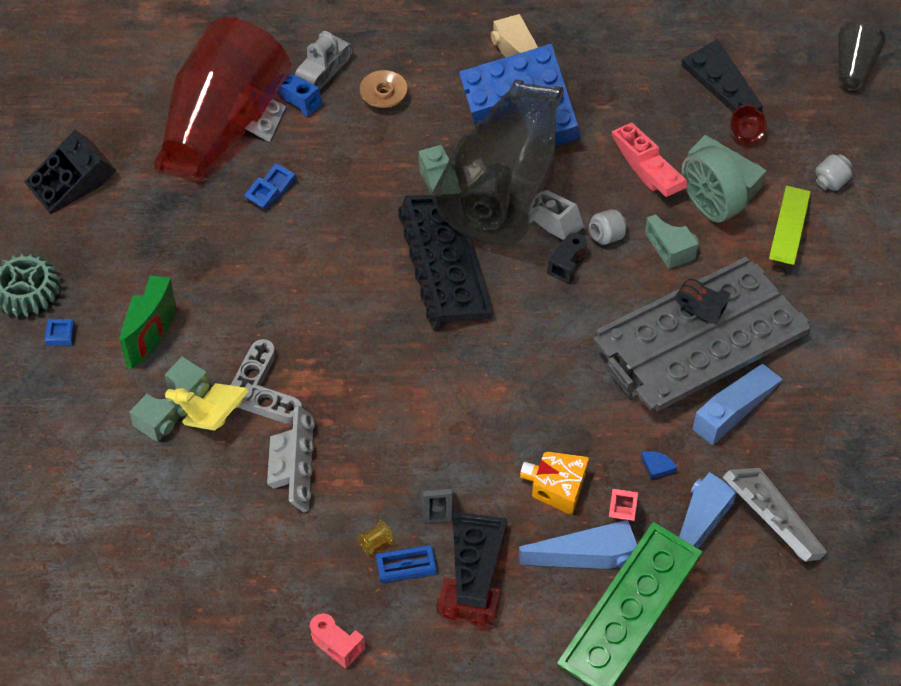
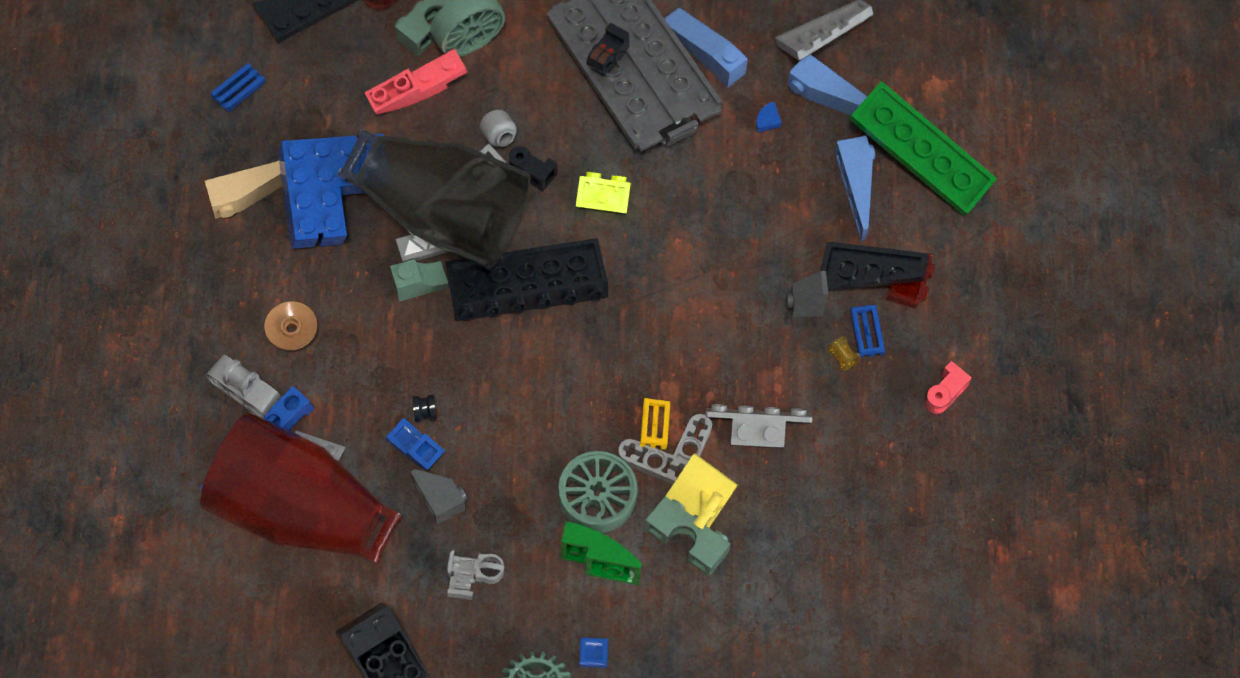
camera: 90 degrees left, 10 degrees up
light orange torso [520,452,589,515] -> none
coral leg [609,489,638,521] -> none
sand green arch [645,214,699,269] -> none
none -> blue tile [211,63,266,113]
none -> dark grey slope [411,469,467,525]
none -> black wheel [413,394,436,422]
none -> light grey piece [447,550,504,600]
none -> sand green piece [557,451,638,533]
none -> neon yellow bracket [576,172,631,213]
none -> yellow tile [640,398,670,450]

